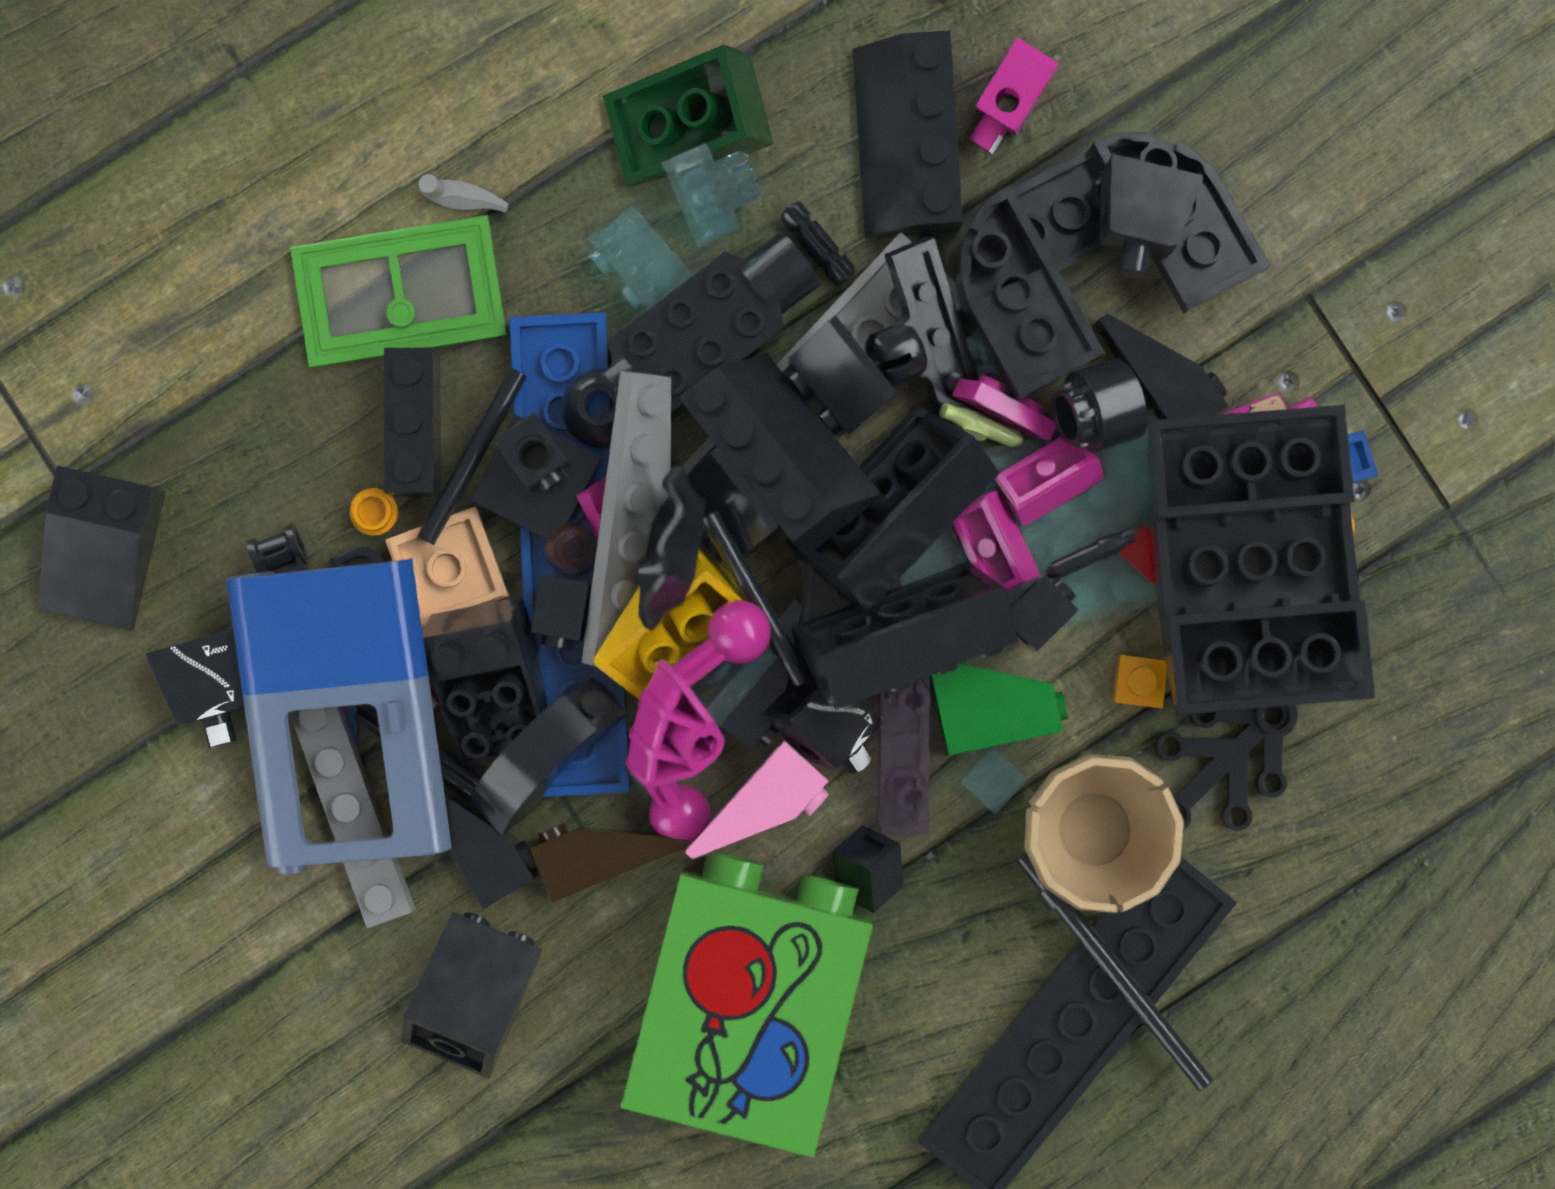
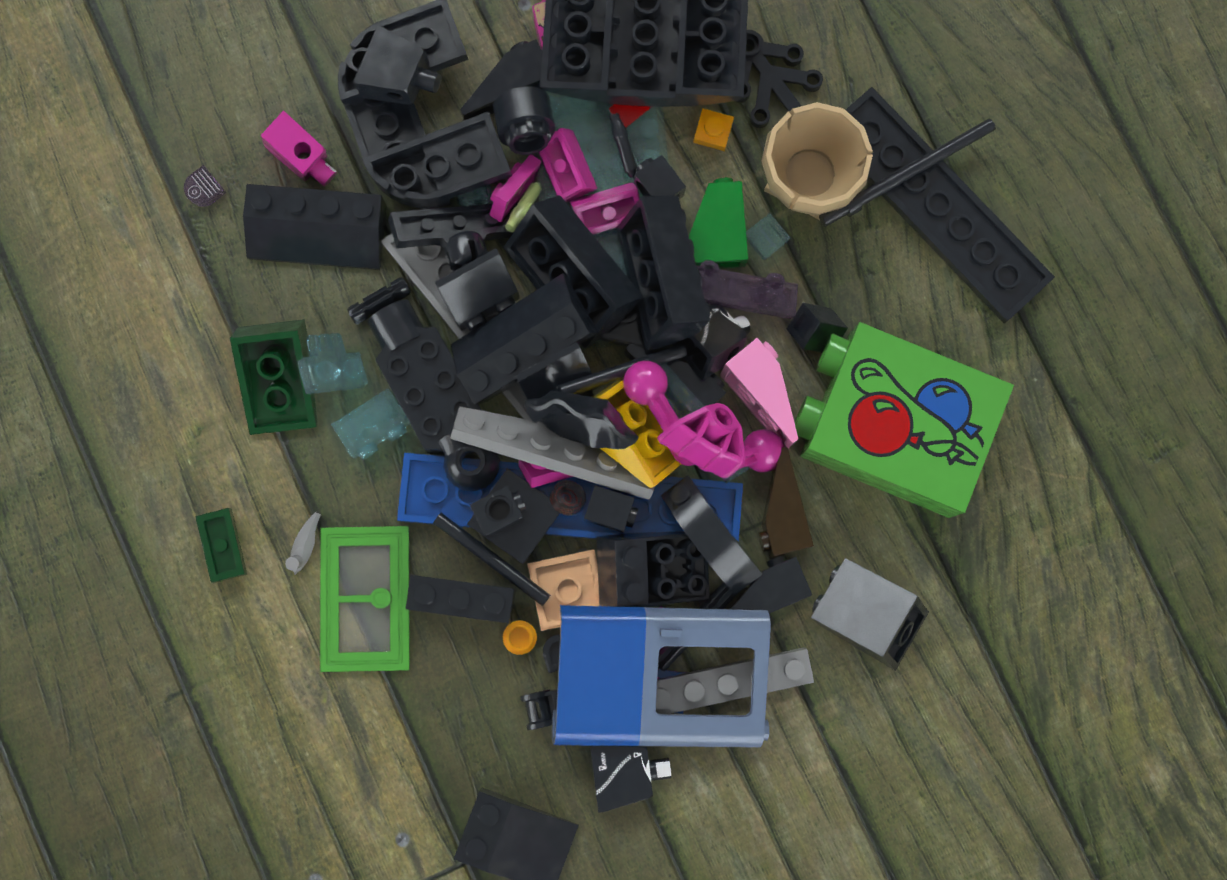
camera: 85 degrees left, 5 degrees down
none -> dark green plate [195,508,248,583]

